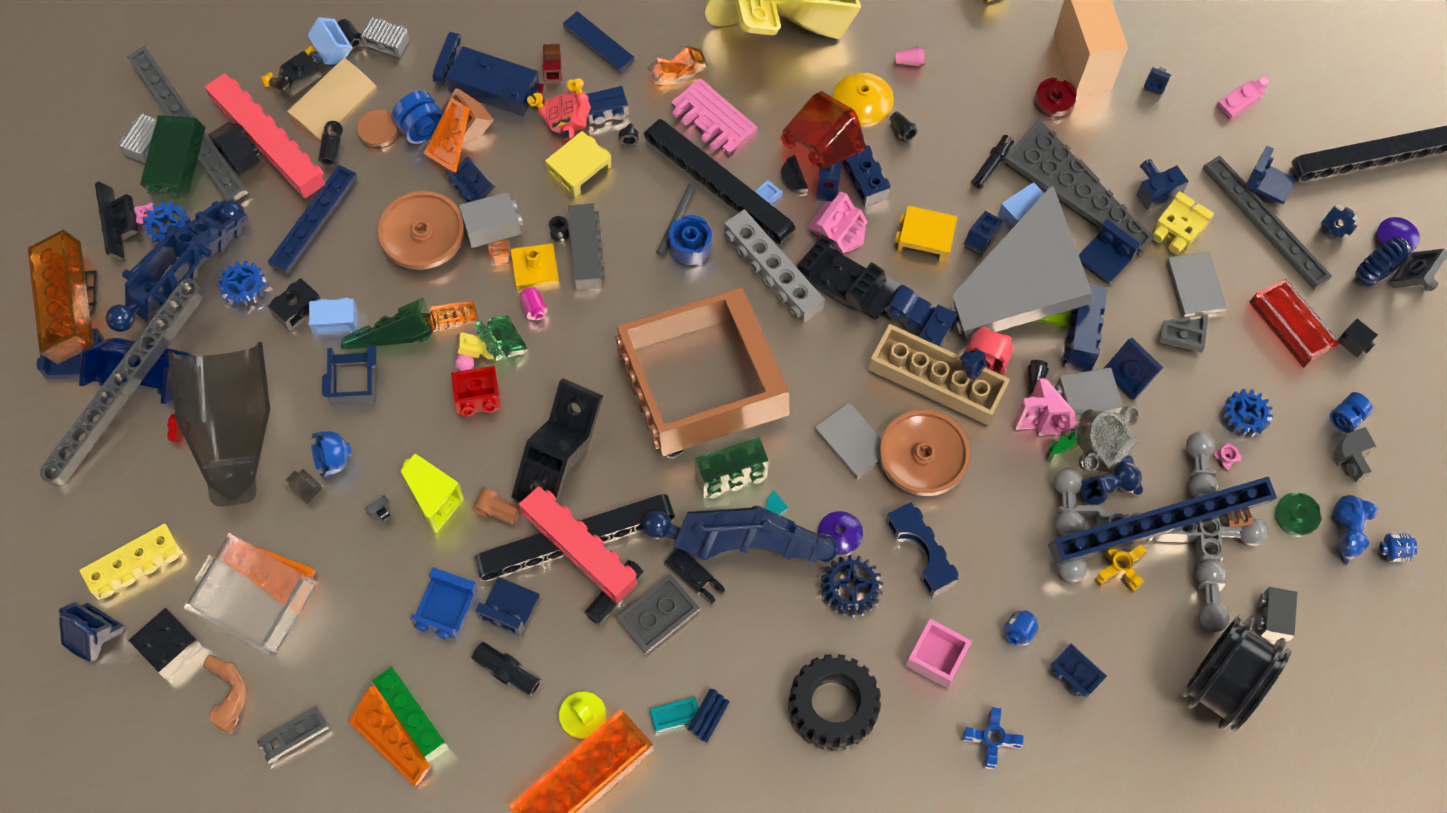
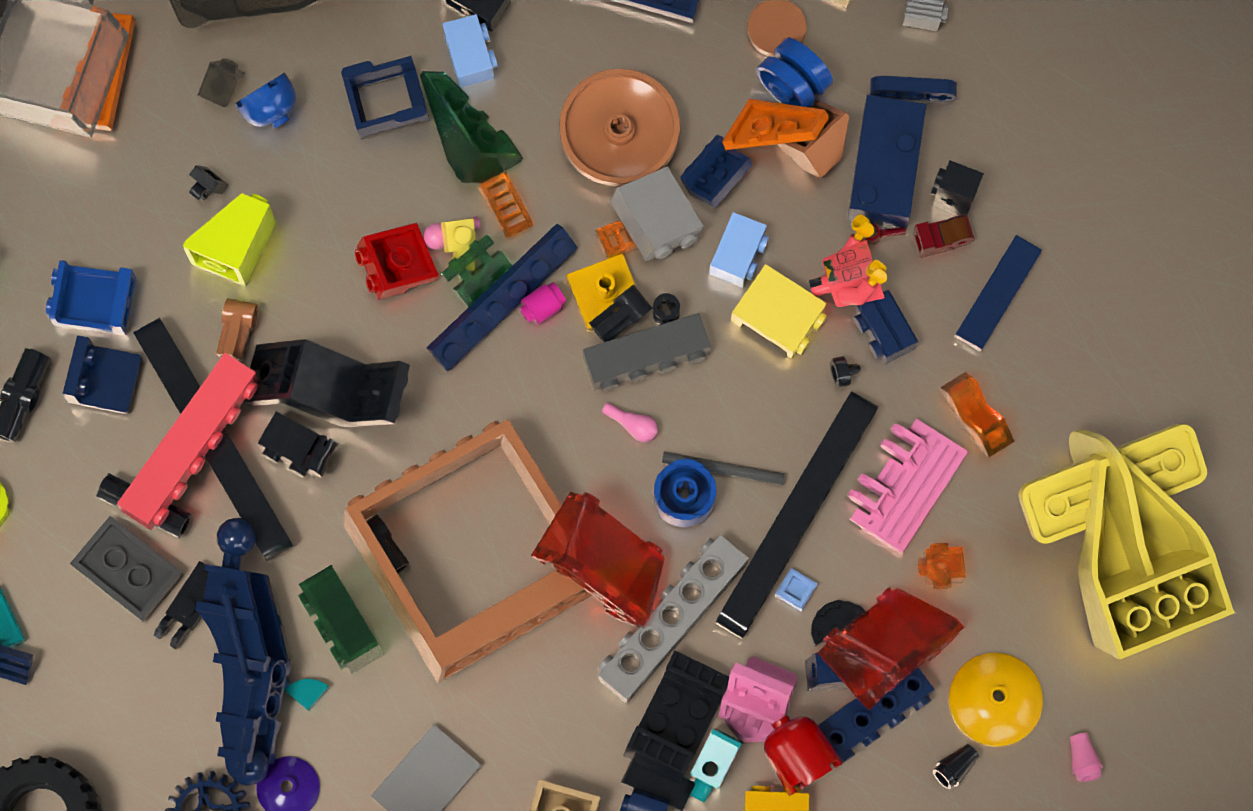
camera: 80 degrees right, 10 degrees up
none -> black hinge [258,411,338,478]
none -> dark blue plate [426,224,578,371]
none -> clear red windscreen [531,492,665,629]
none -> black piece [589,284,653,342]
none -> bright pink piece [602,402,658,443]
none -> torso [688,728,743,802]
none -> light blue piece [709,212,769,288]
none -> red cylinder [764,715,843,797]
none -> clear orange brick [918,543,966,589]
none -> black brick [931,160,984,216]

